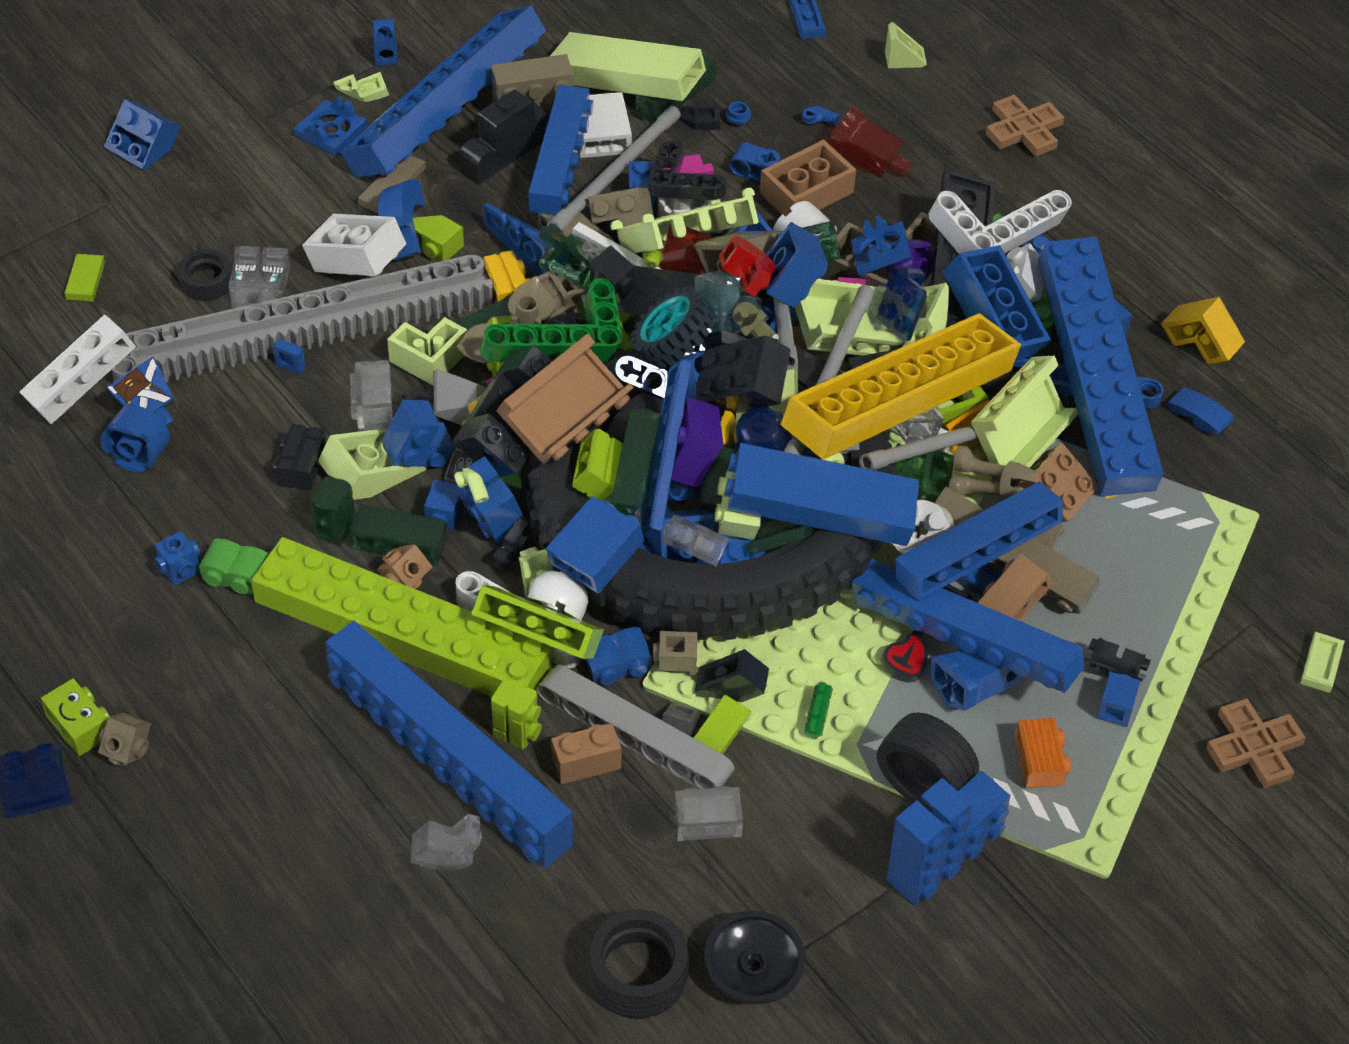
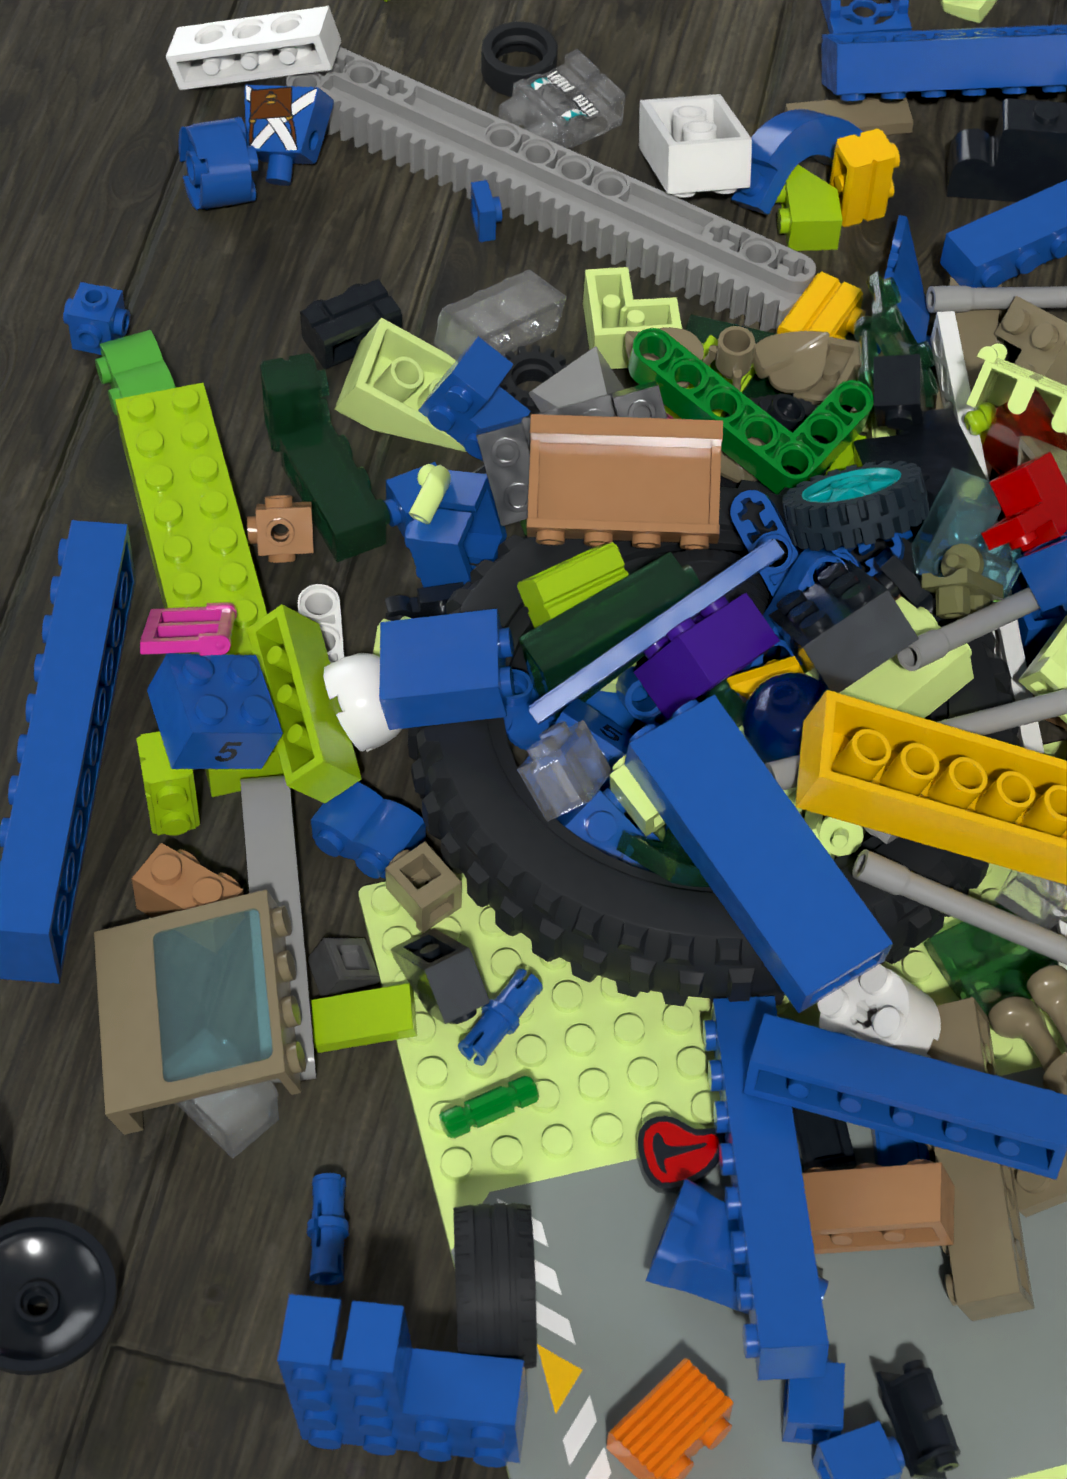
camera: 50 degrees right, 5 degrees up
none -> panel [94,889,306,1135]
none -> dark pink window [140,602,237,656]
none -> blue brick [147,653,283,769]
none -> blue pin [307,1173,349,1285]
none -> blue pin [458,969,543,1066]
none -> blue brick [782,1358,845,1445]
none -> yellow brick [830,128,900,227]

